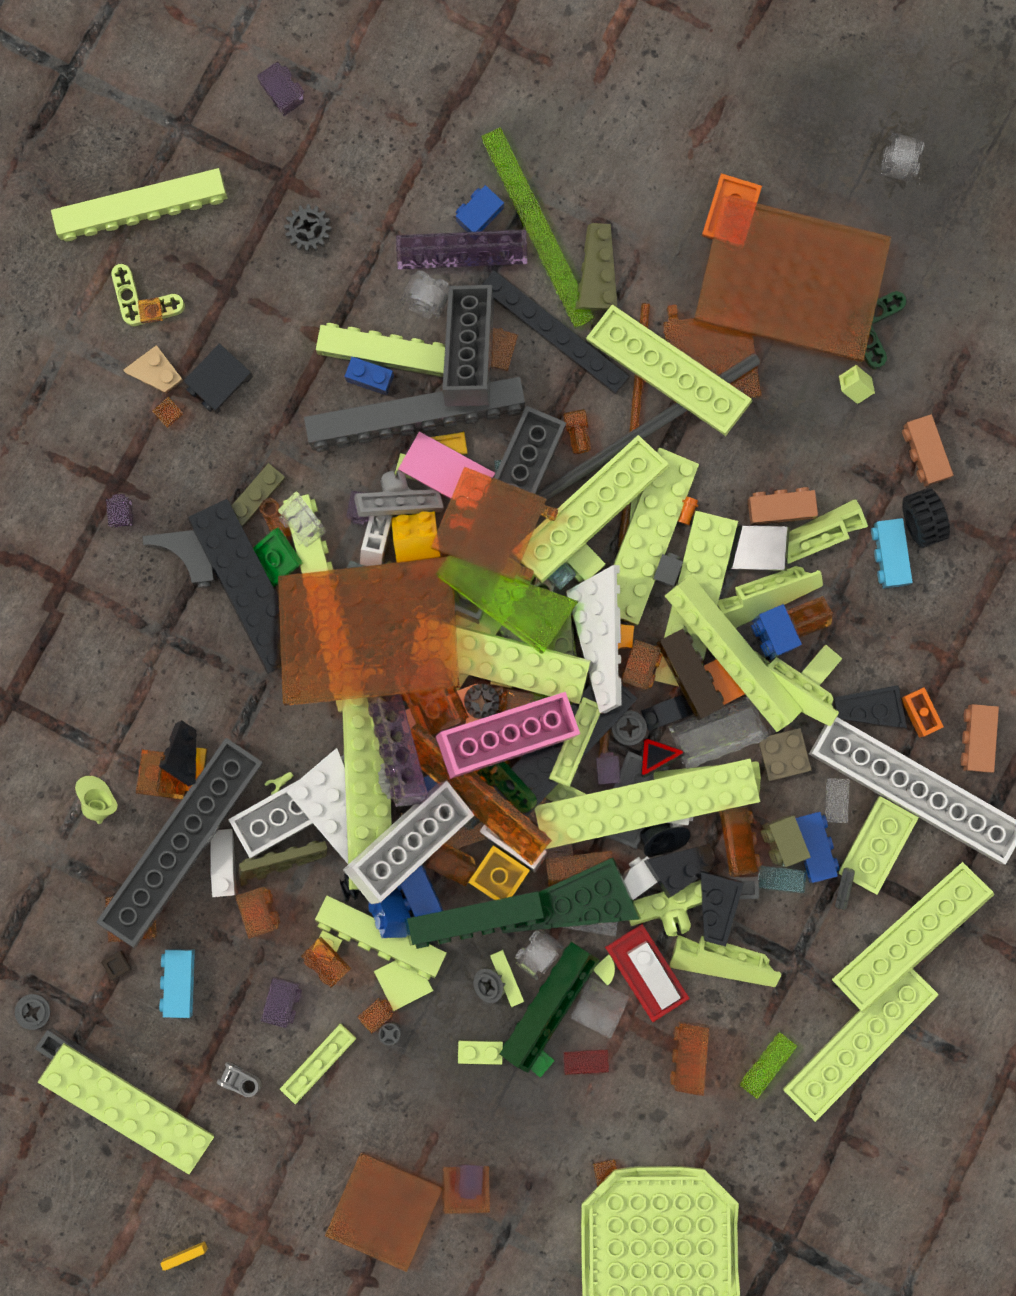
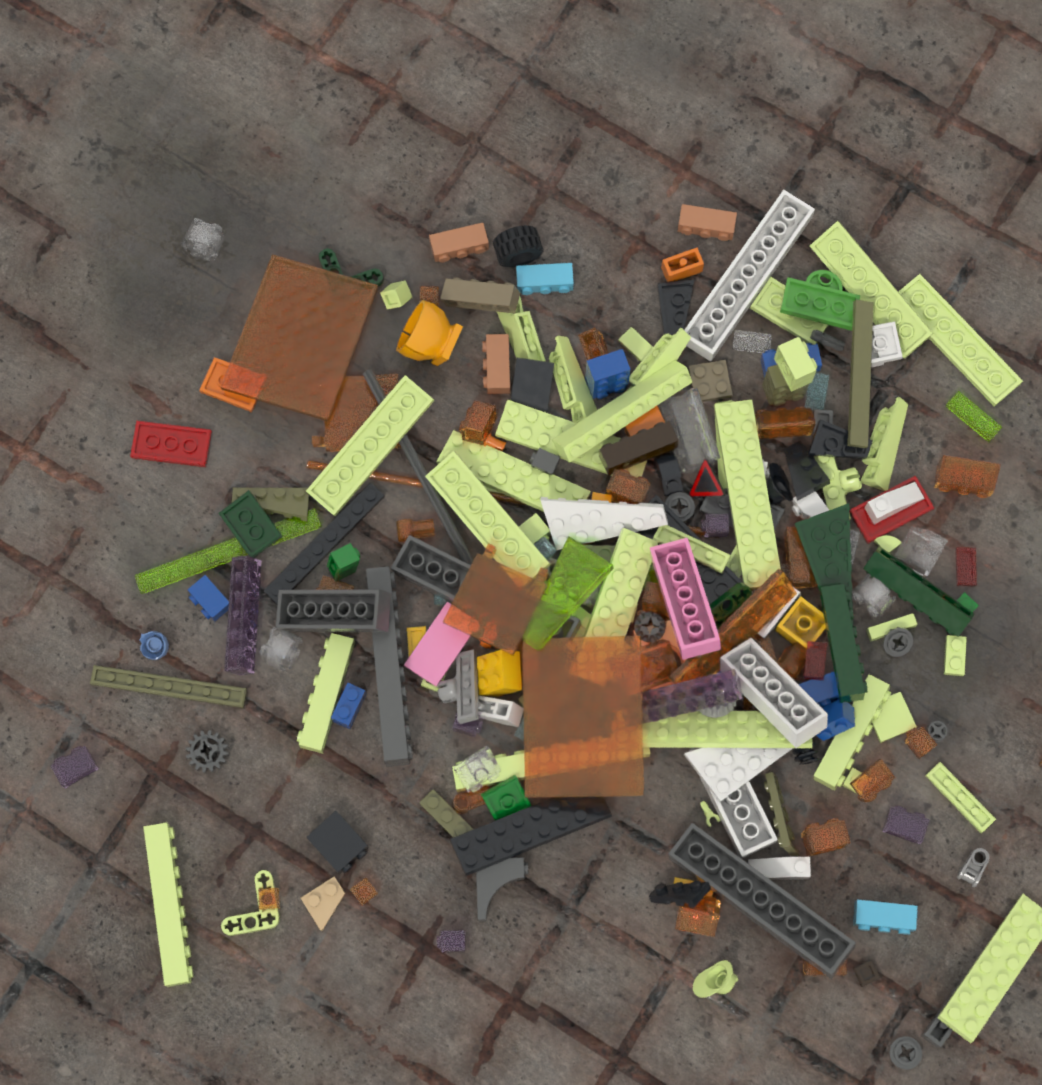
camera: 85 degrees left, 10 degrees down
none -> olive tile [90,665,247,708]
none -> red tile [130,421,212,467]
none -> medium blue hair [140,631,169,660]
none -> dark green tile [218,490,283,559]
none -> green brick [327,543,361,582]
none -> light orange plate [396,300,463,366]
none -> clear orange plate [420,286,439,307]
none -> dark tan brick [440,277,520,314]
none -> clear orange brick [459,401,497,445]
none -> yellowish green brick [774,337,817,392]
none -> bright green plate [780,270,860,331]
none -> clear red tile [804,641,827,681]
none -> olive tile [848,299,874,448]
none -> white plate [871,321,902,367]

